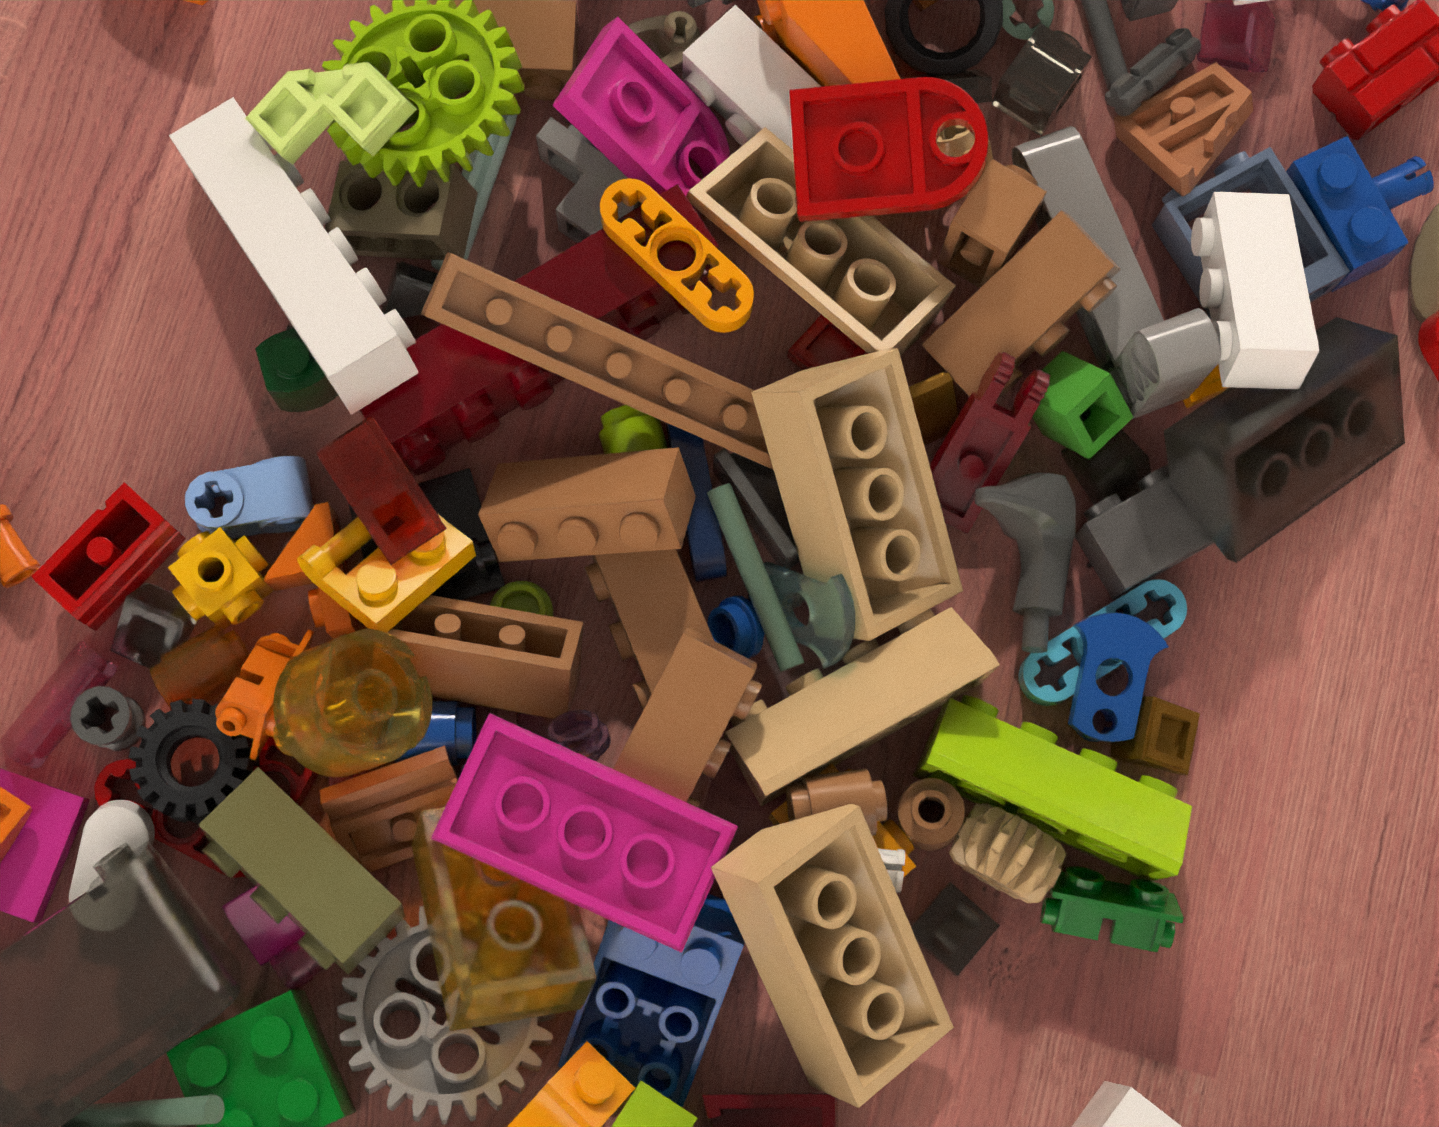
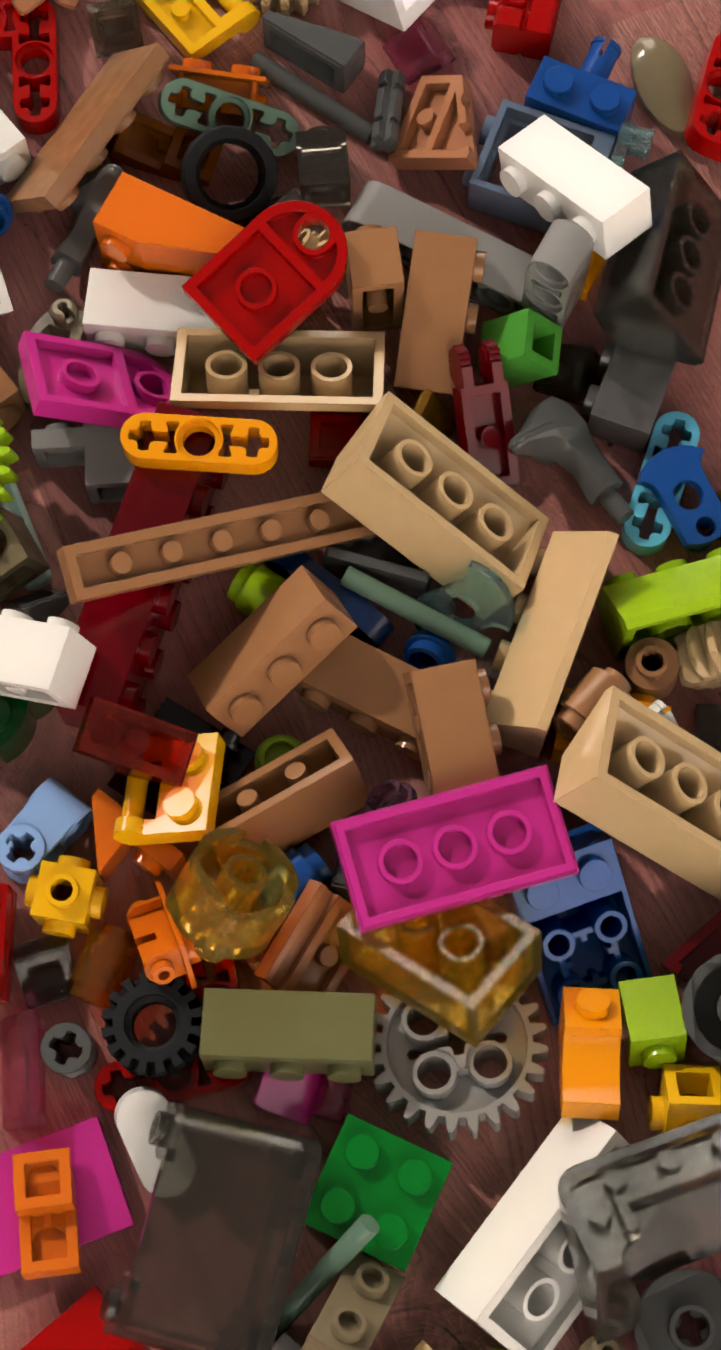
camera: 35 degrees left, 5 degrees down
none -> clear light blue piece [611,121,655,169]

